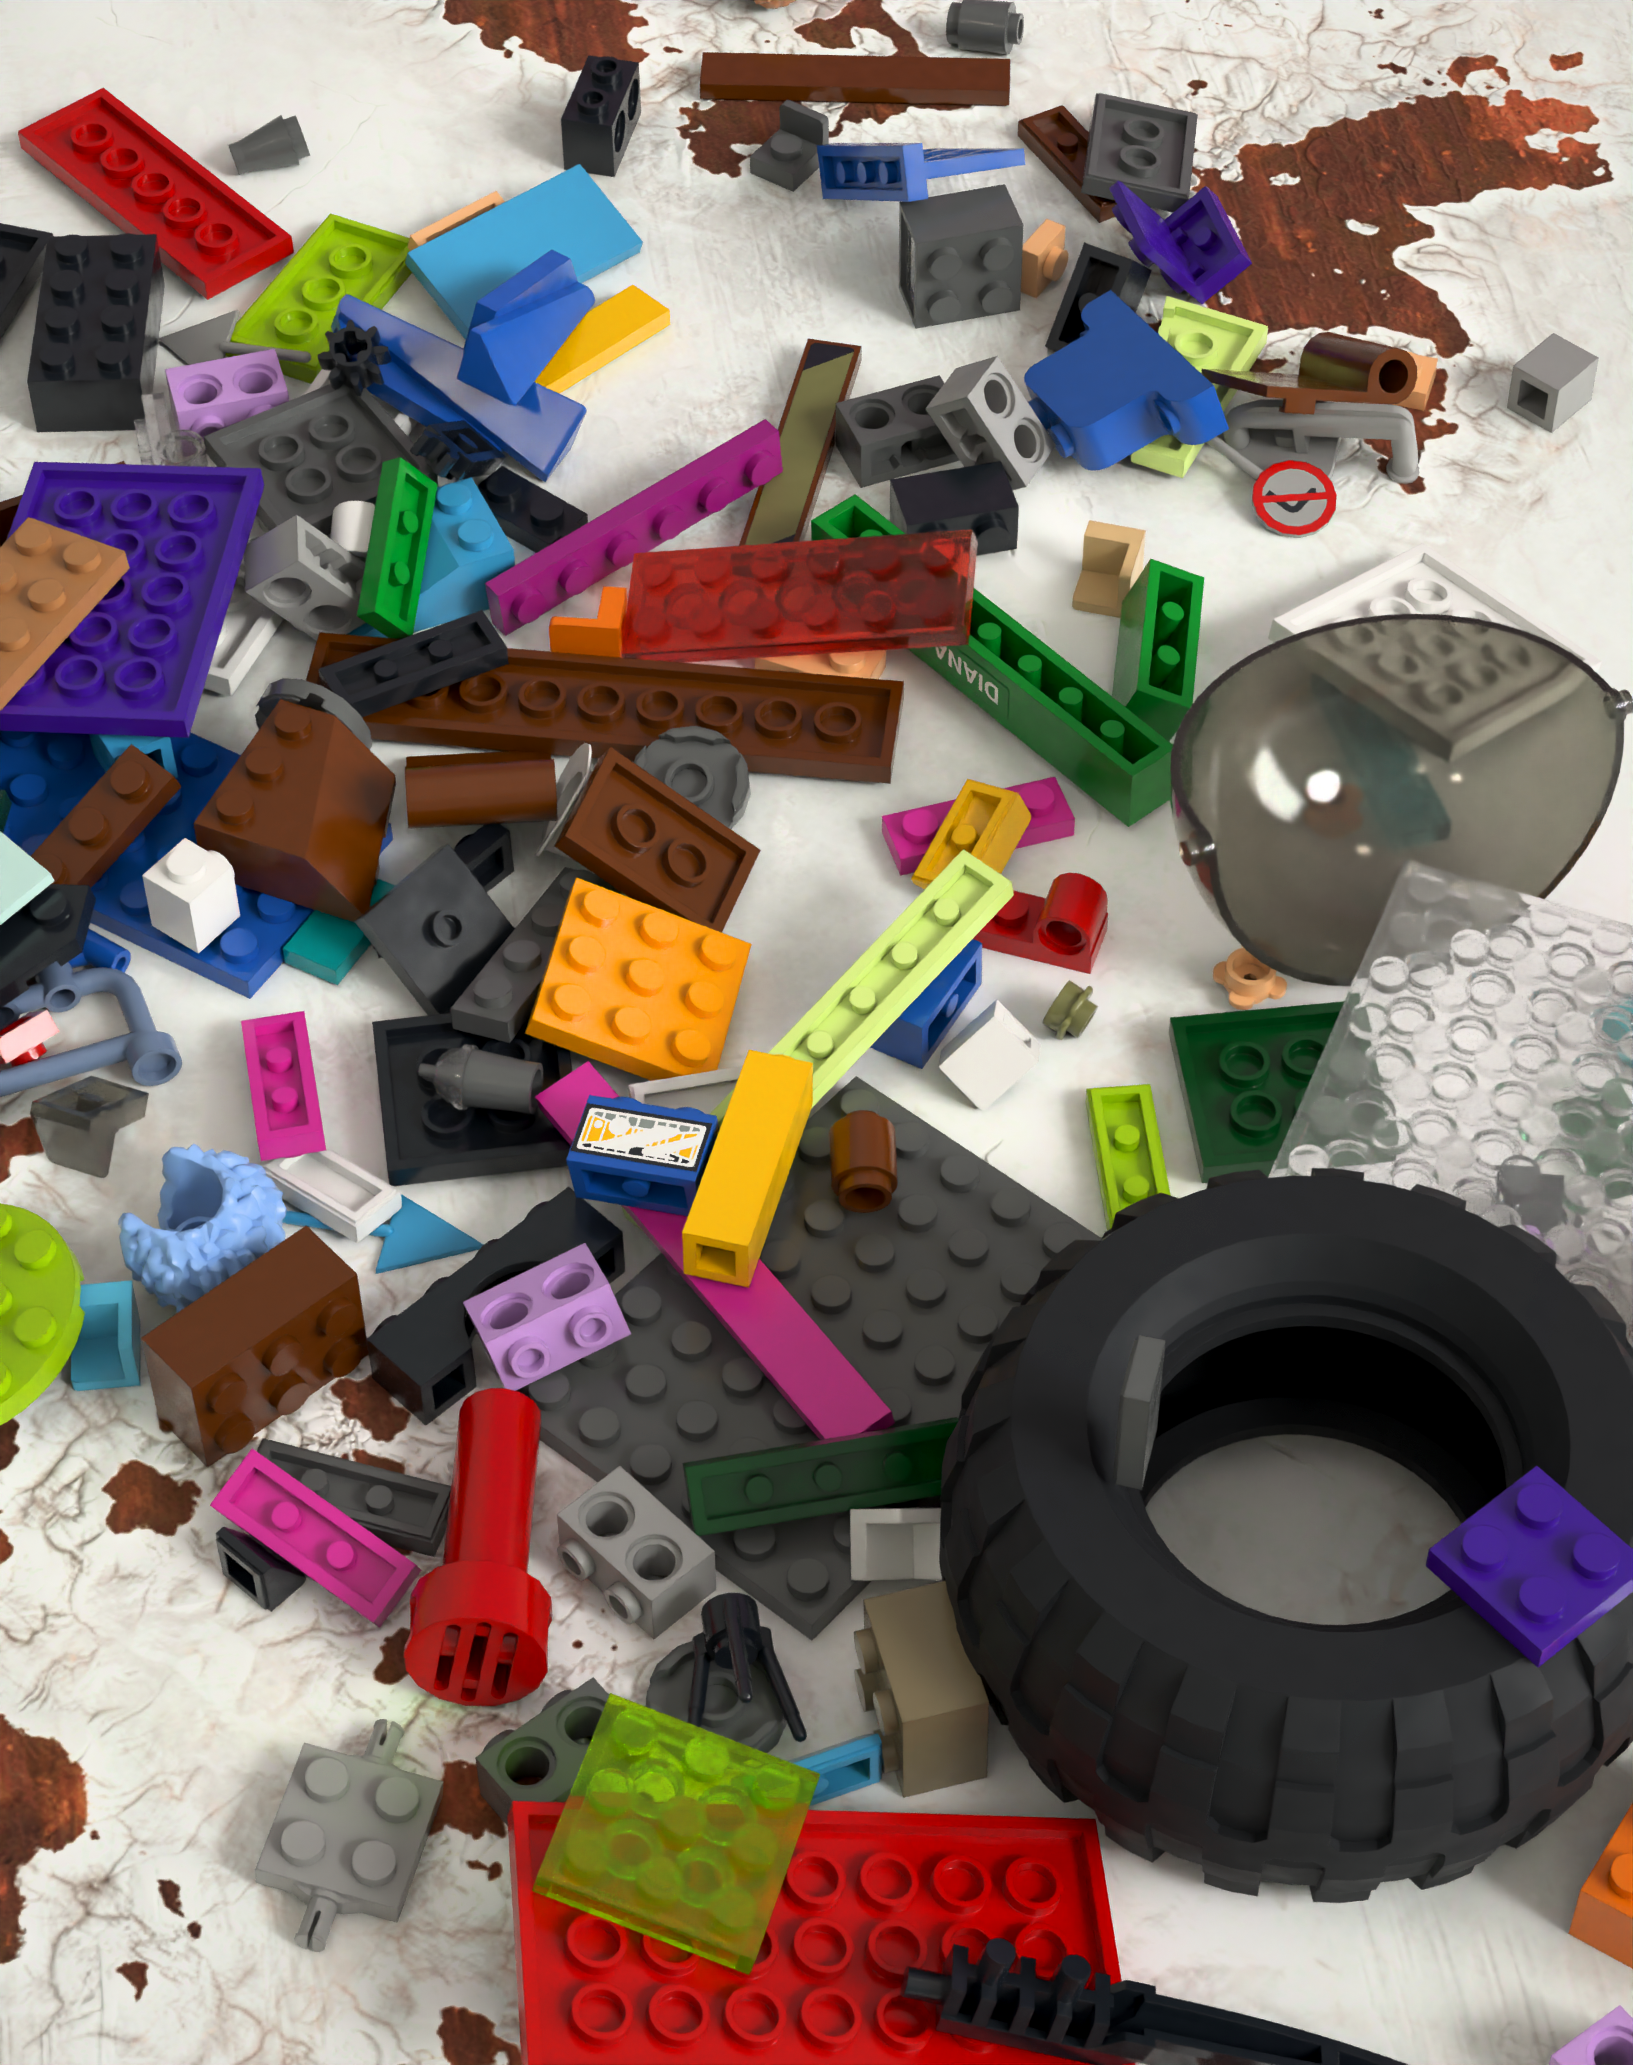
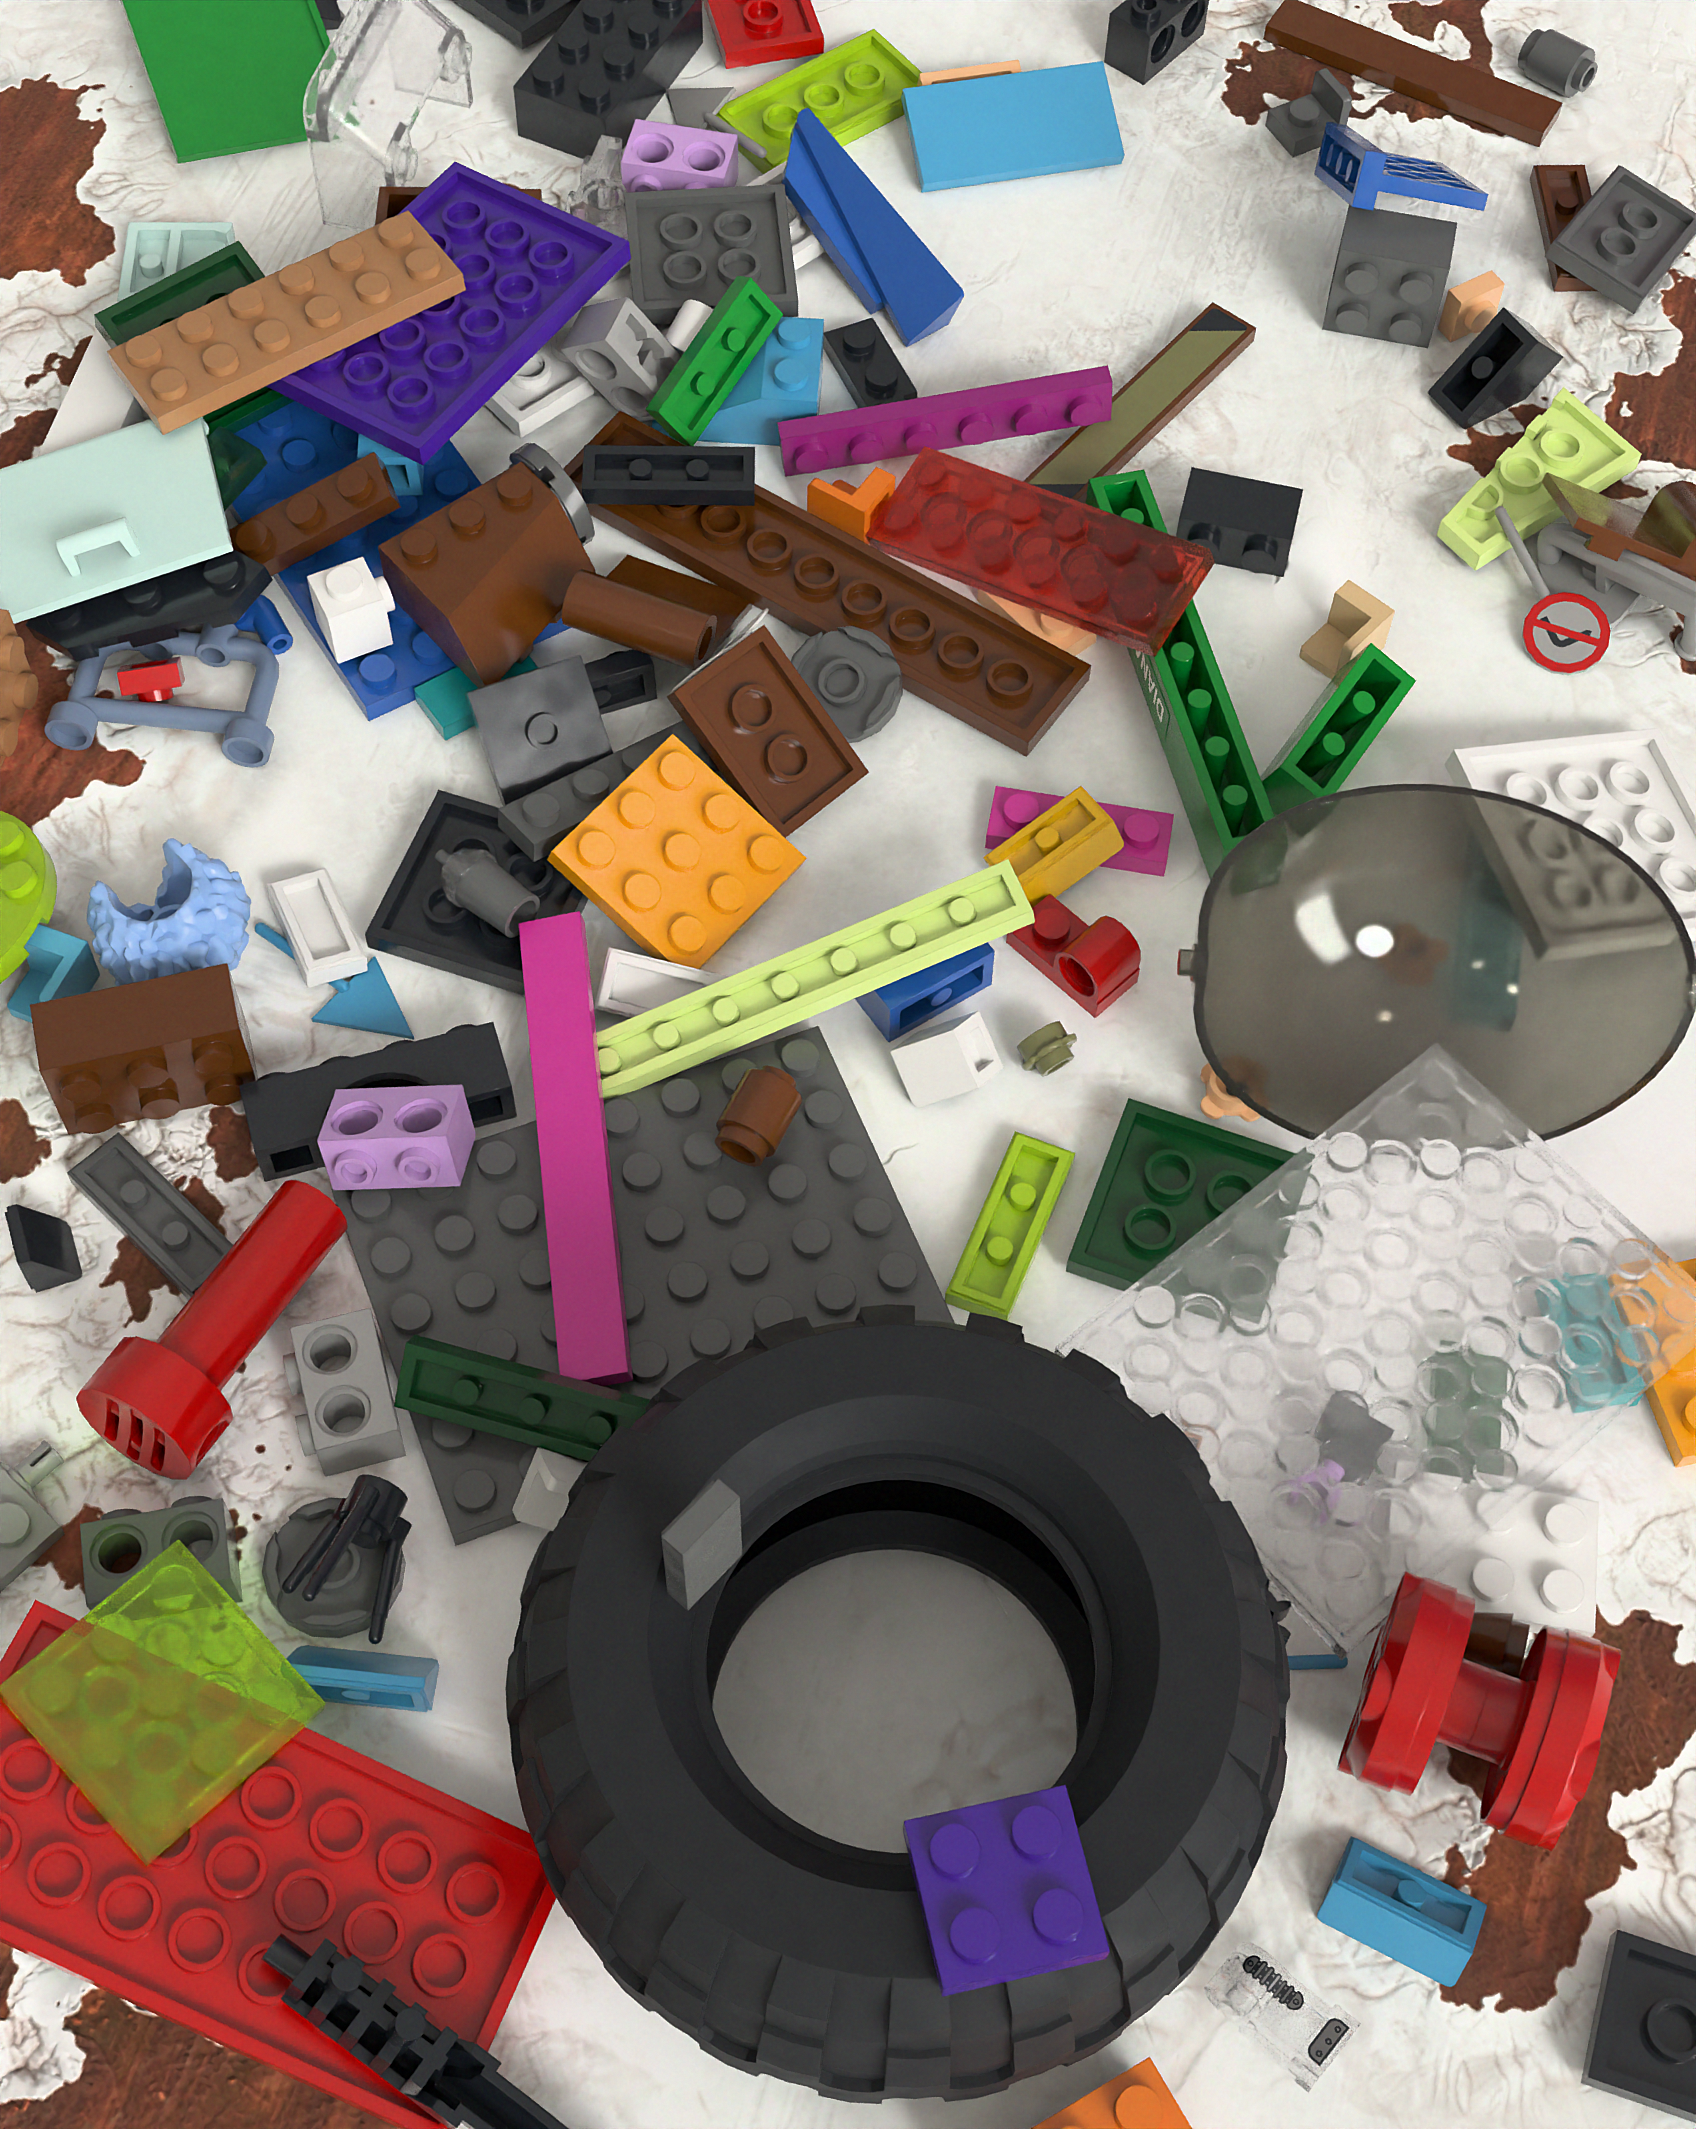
camera: 25 degrees right, 10 degrees up
clear smoke slope [30,1075,149,1178] -> none
dark pink plate [210,1448,422,1628] -> none
dark pink plate [241,1011,326,1161] -> none
black gear [318,320,392,396] -> none
black plate [410,420,506,480] -> none
blue wedge [457,249,595,406] -> none
yellow tile [534,285,670,394] -> none
brick [566,1095,720,1216] -> none
yellow brick [682,1050,813,1288] -> none
dark grey brick [835,375,960,488] -> none
dark tan brick [854,1580,989,1798] -> none
light grey brick [926,356,1056,490] -> none
blue brick [1024,290,1229,471] -> none
dark purple bracket [1109,180,1252,304] -> none

